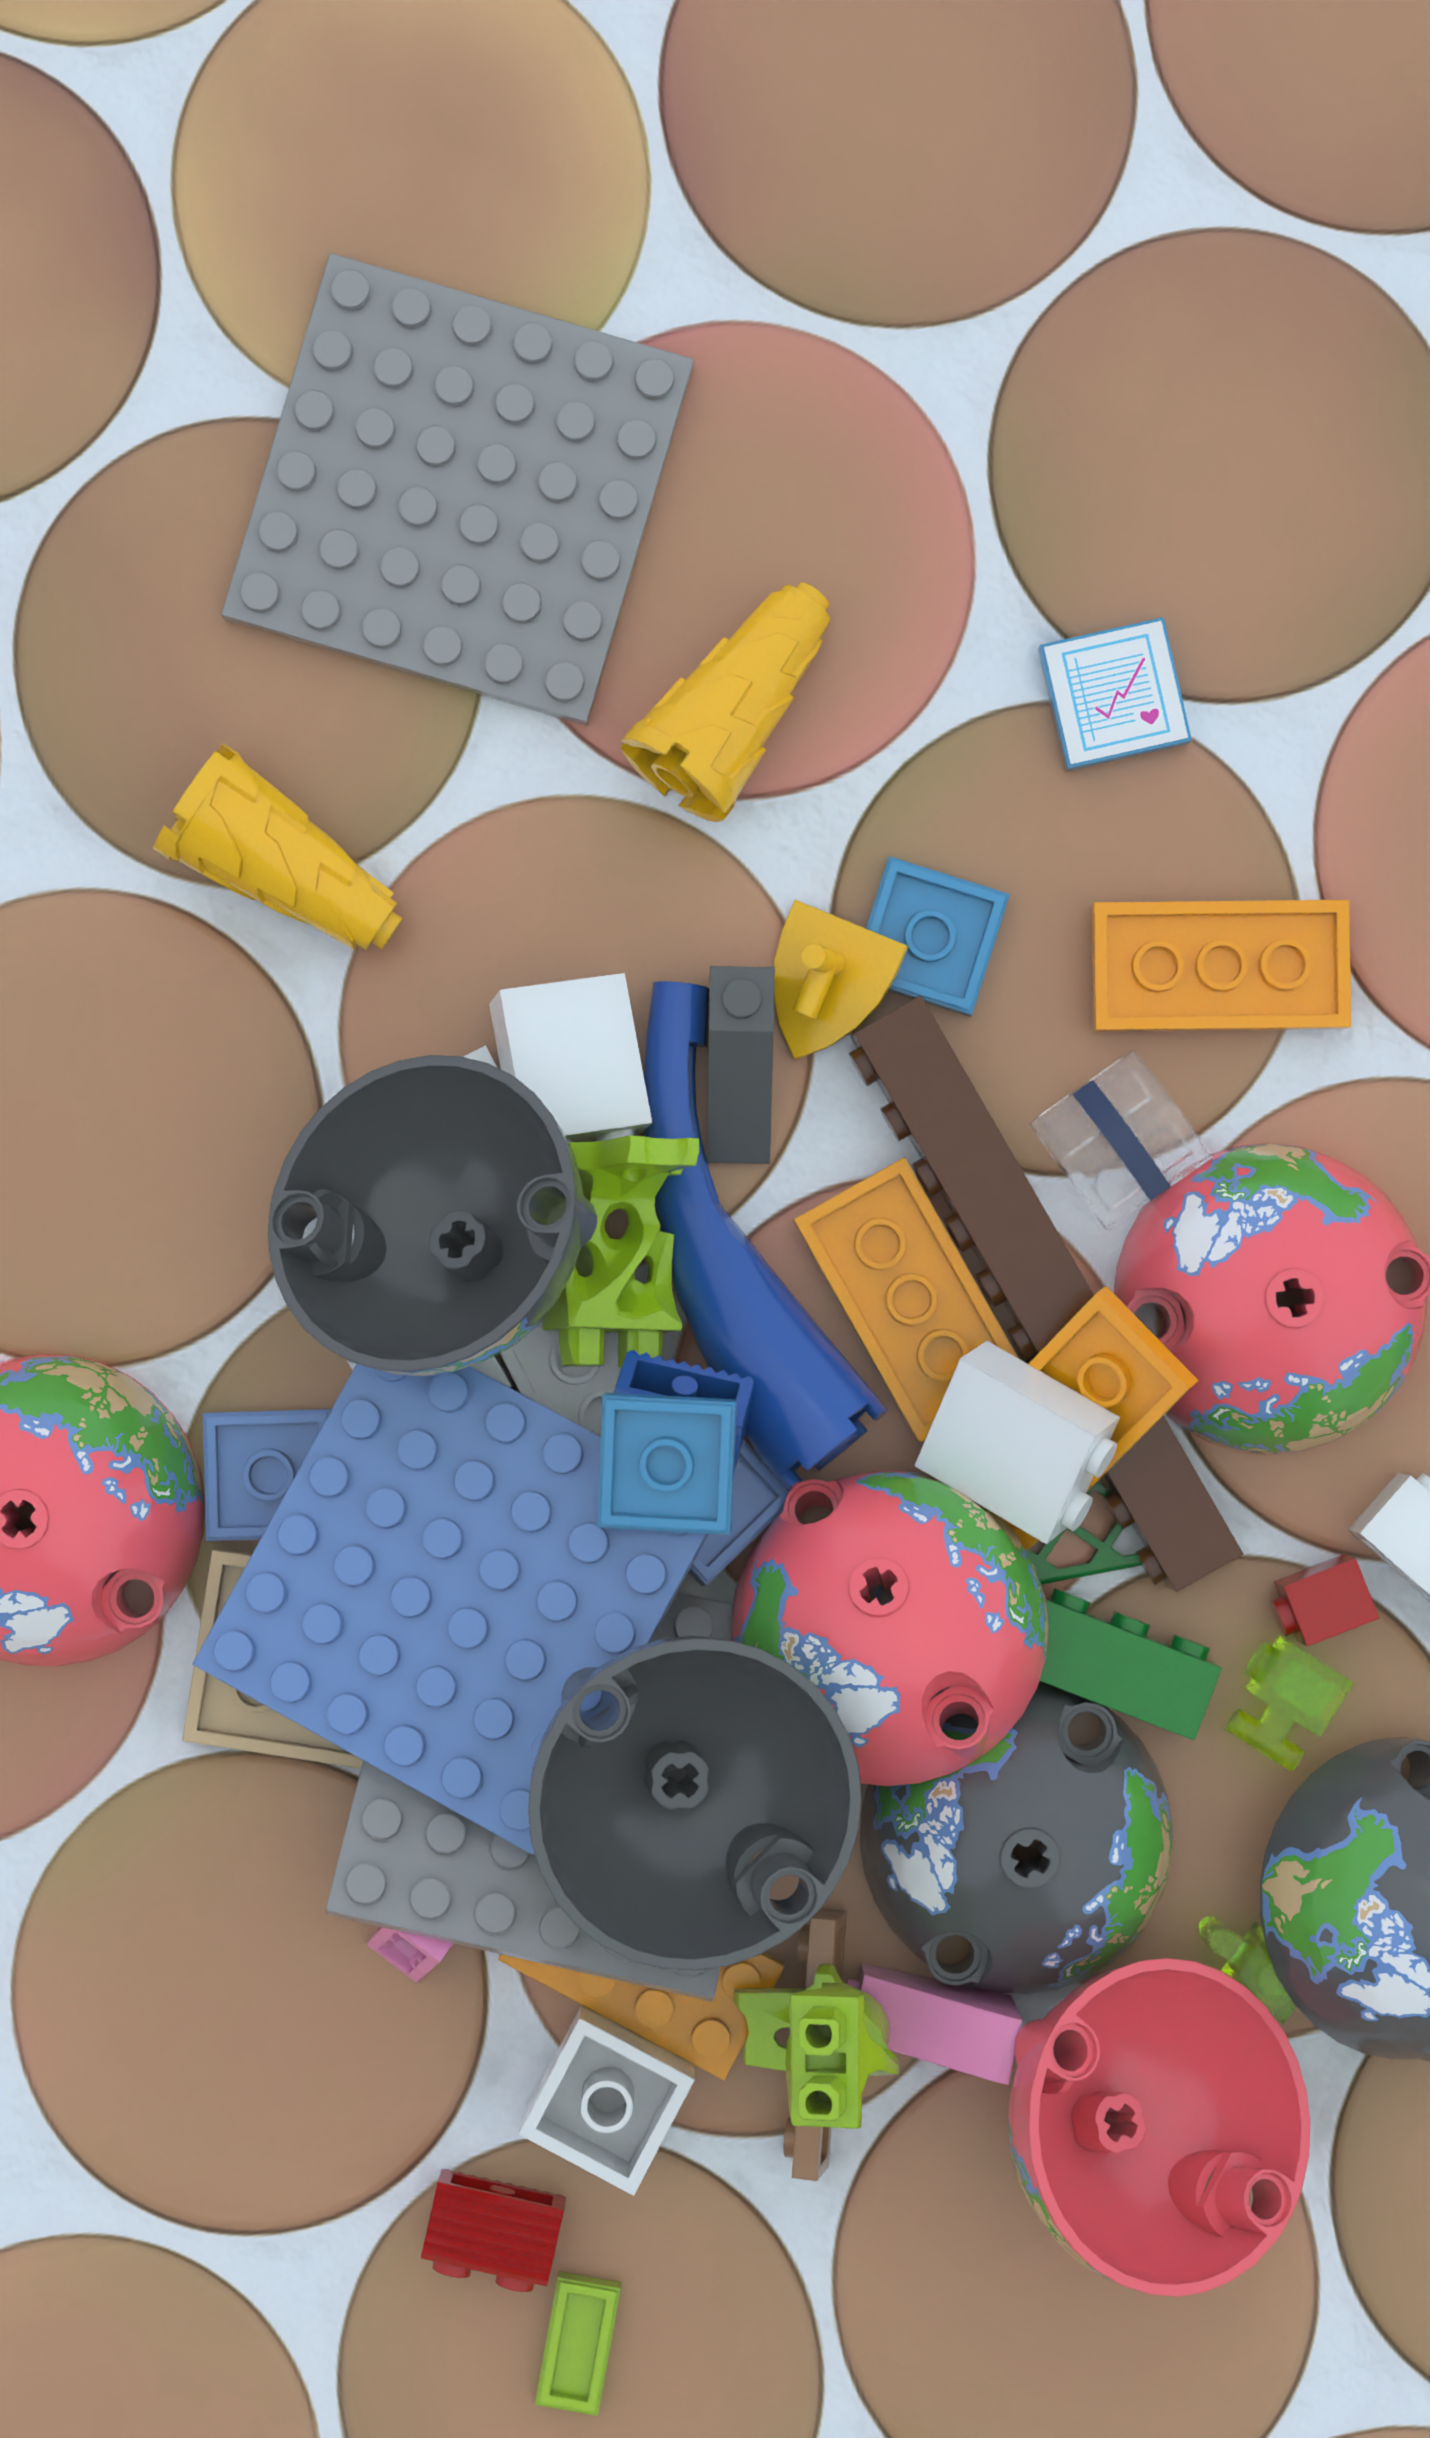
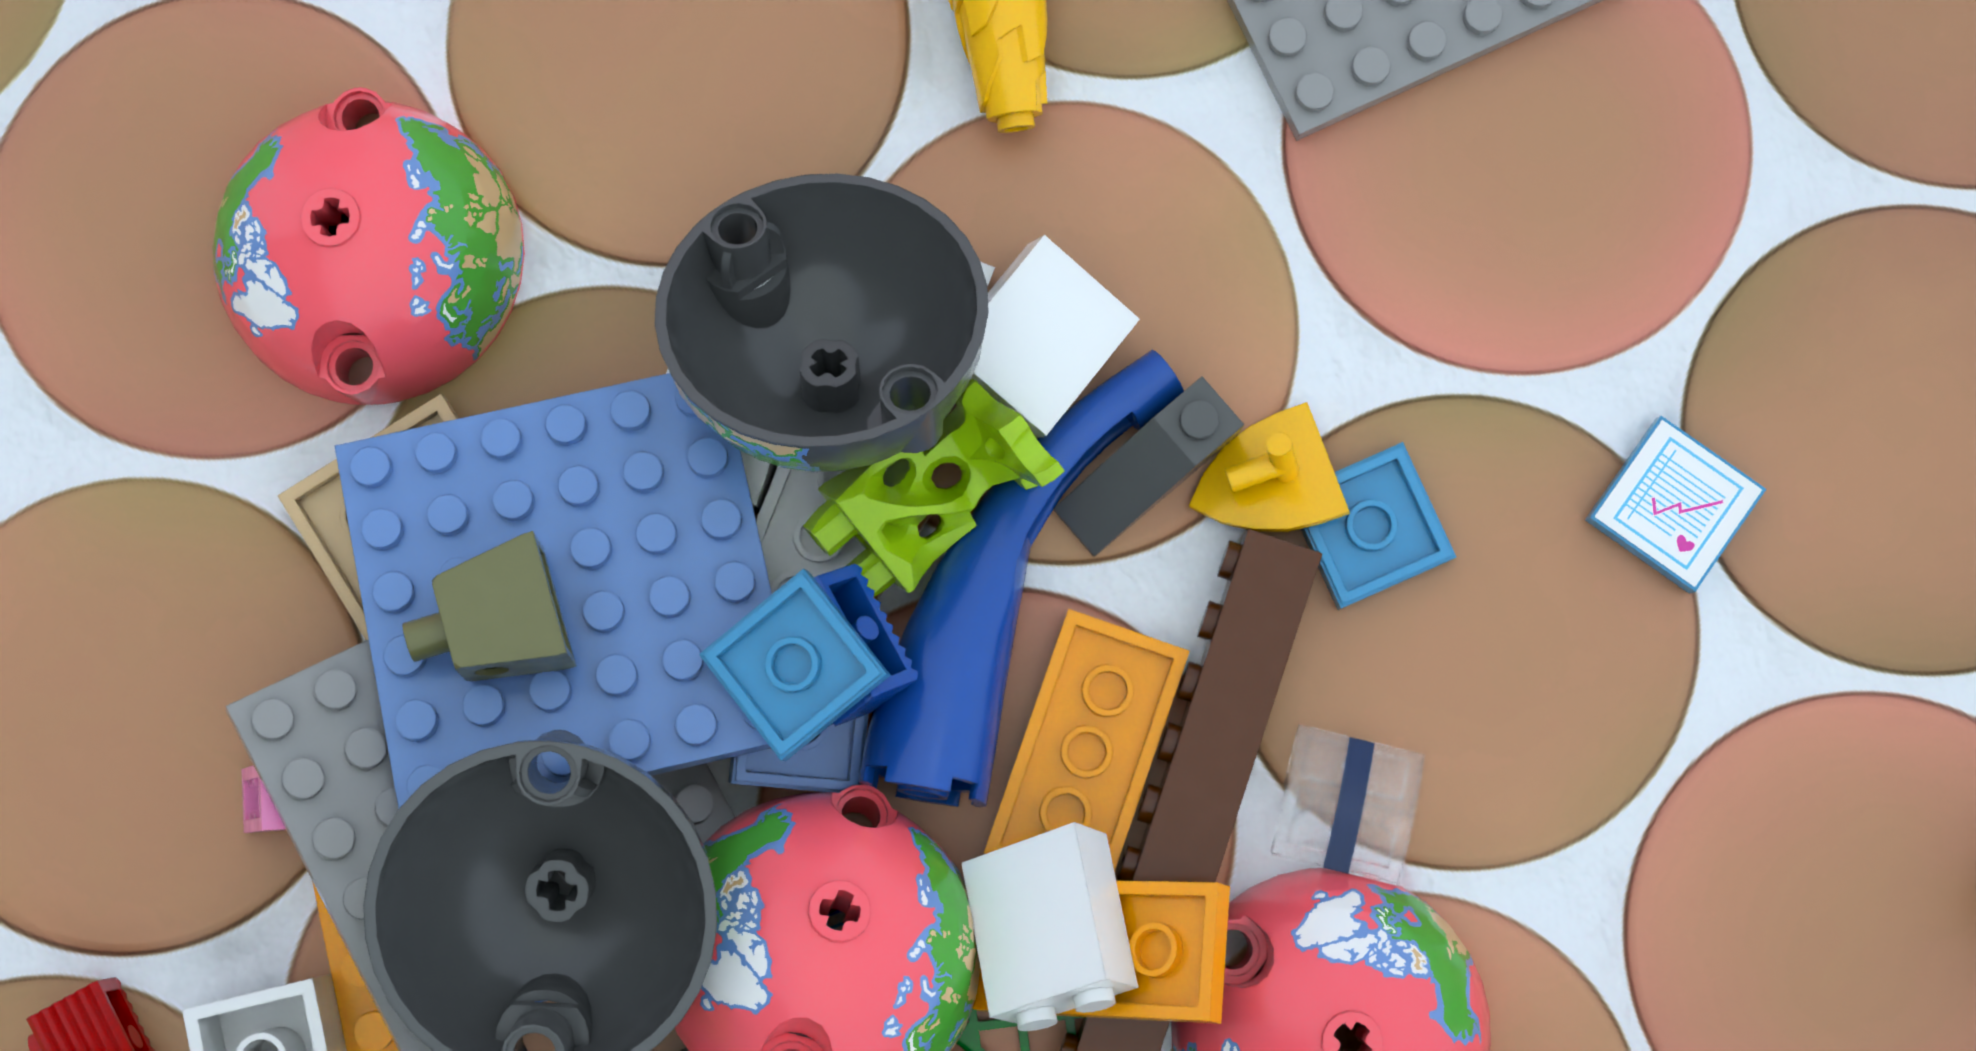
camera: 55 degrees right, 5 degrees down
medium blue tile [203,1409,331,1541] -> none
yellow cone [620,582,830,822] -> none
light orange plate [1091,900,1351,1032] -> none
none -> olive torso [402,531,576,681]

